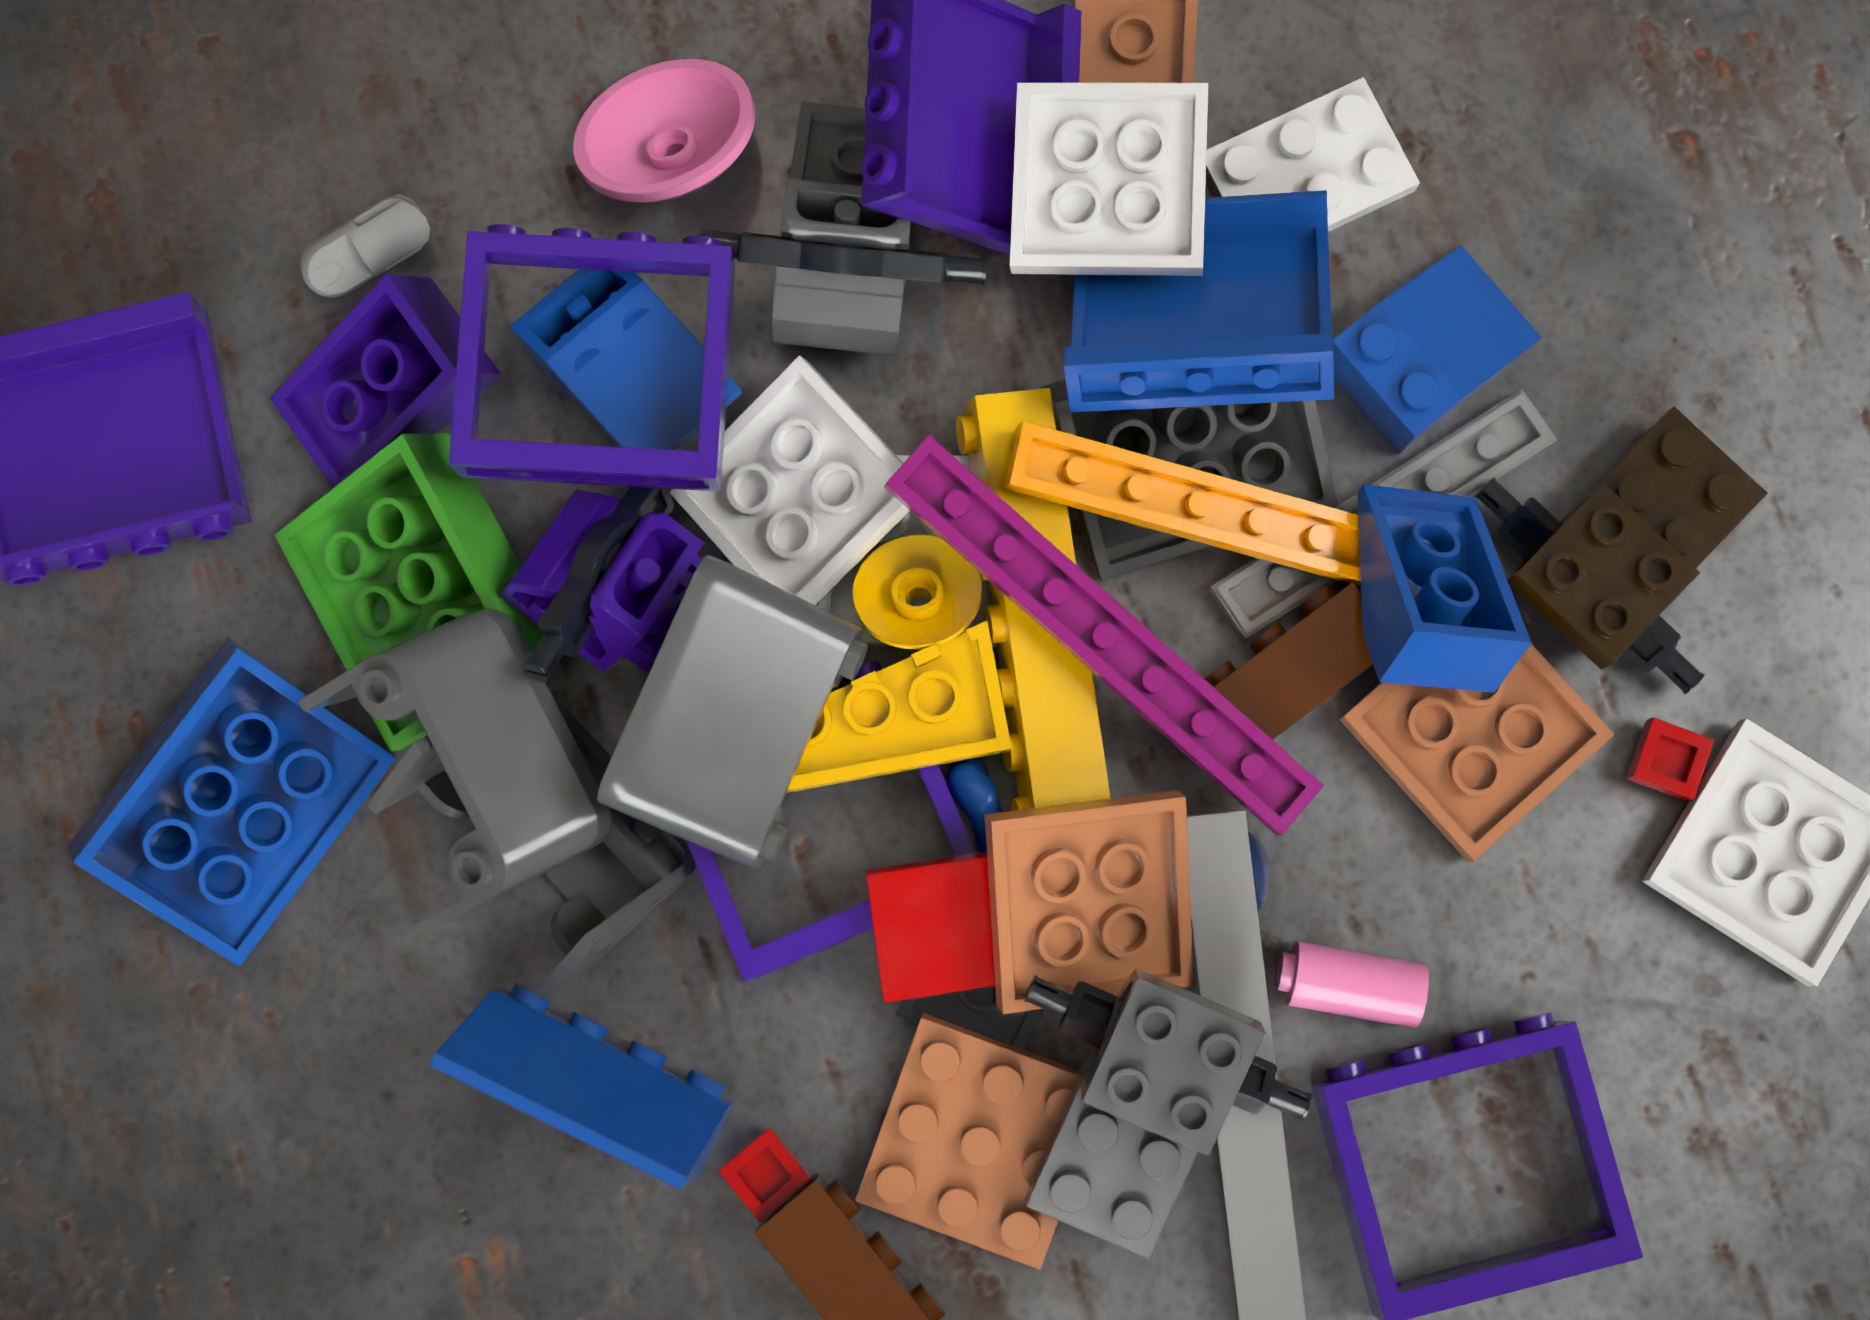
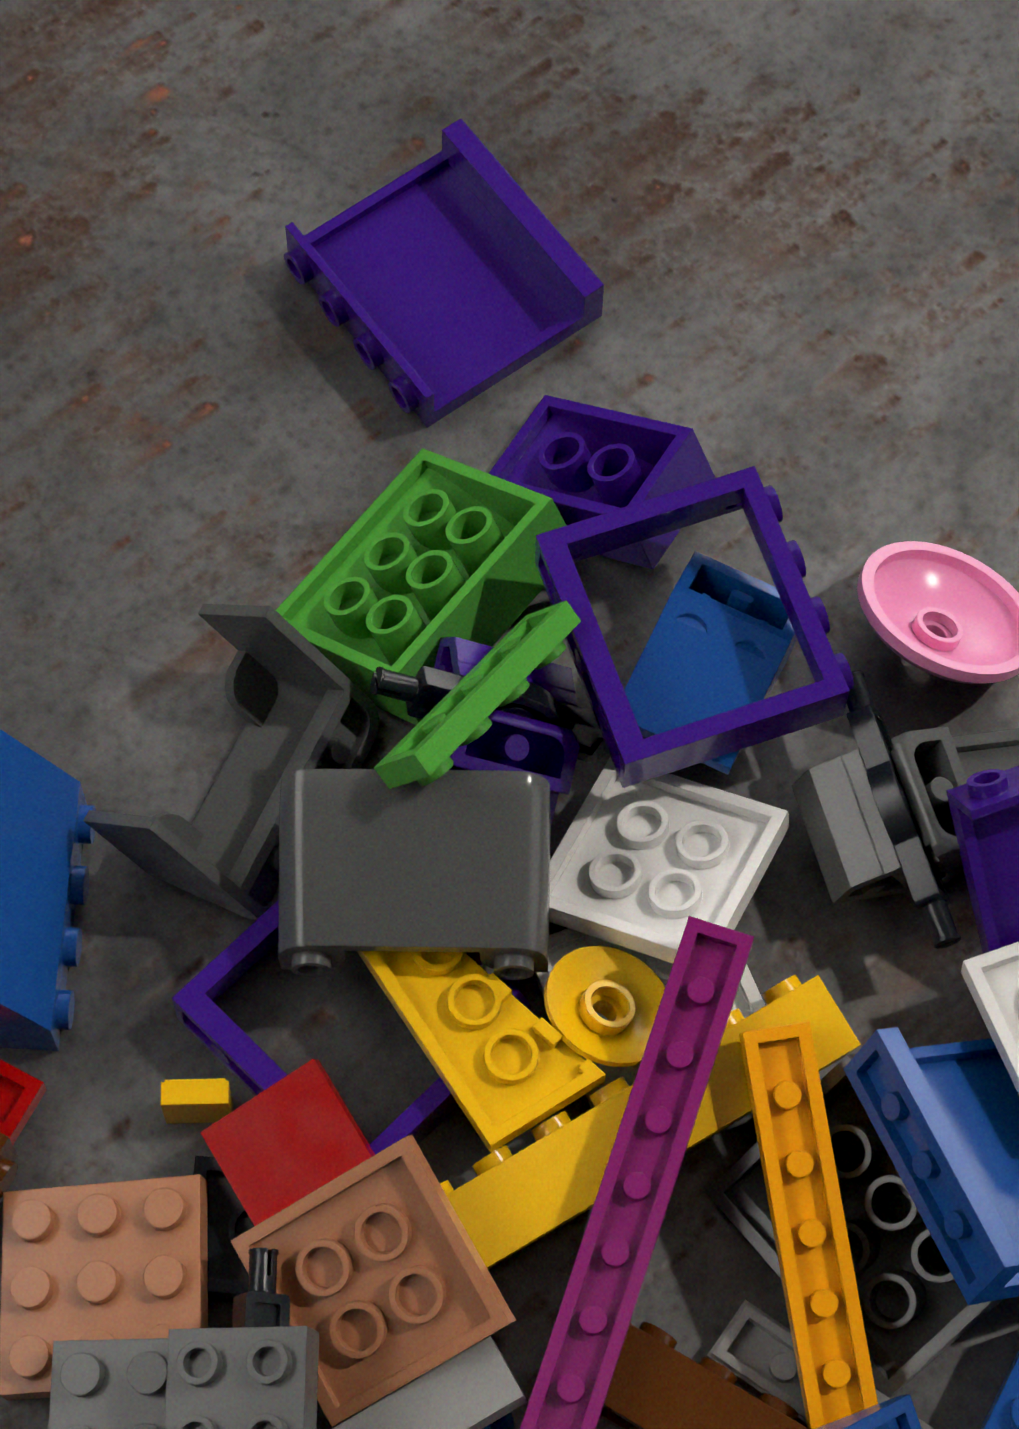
camera: 70 degrees right, 15 degrees down
blue slope [68,637,397,967] -> none
dark grey windscreen [298,609,611,937] -> none
light grey arm [300,194,430,298] -> none
blue arm [946,758,1002,852] -> none
none -> yellow tile [160,1078,233,1124]
none -> bright green plate [374,600,581,789]

